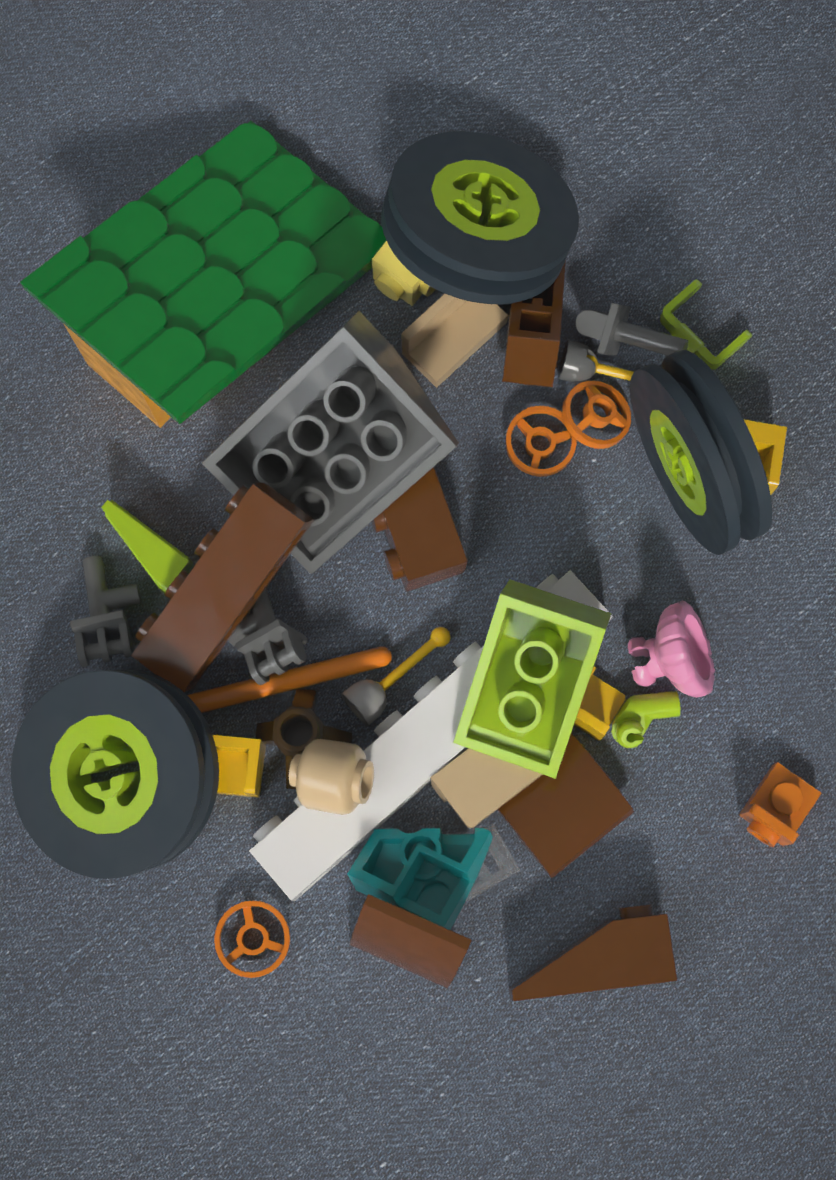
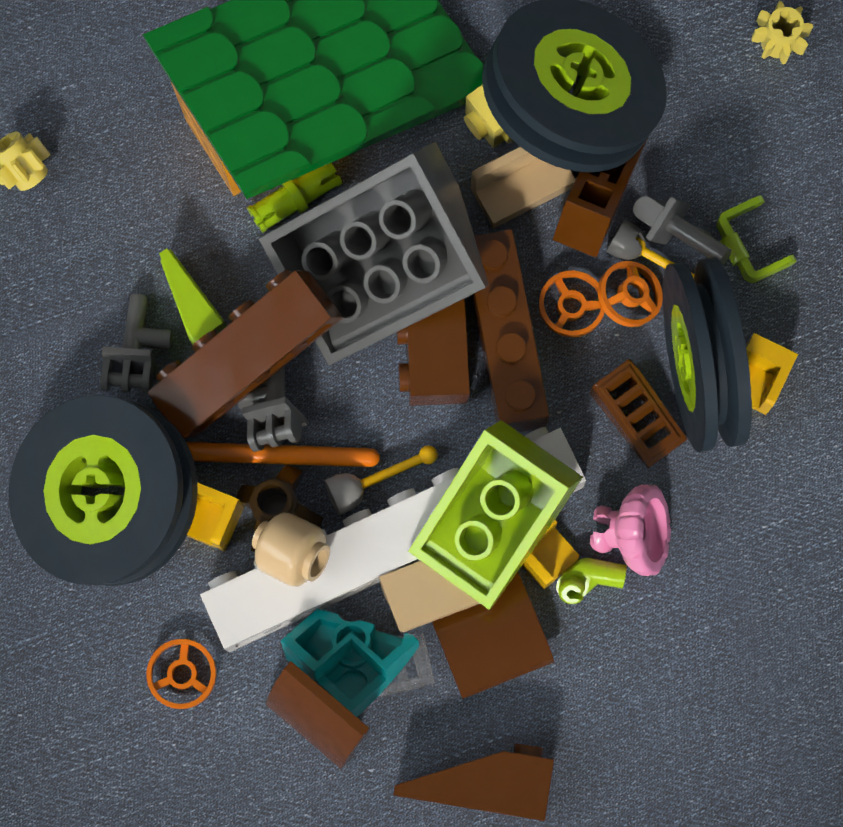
camera: 20 degrees right, 0 degrees up
orange bracket [739,762,822,847] -> none
none -> lime pin [247,163,343,233]
none -> reddish brown brick [472,229,549,432]
none -> reddish brown slope [589,359,687,469]
none -> light yellow gear [751,1,813,64]

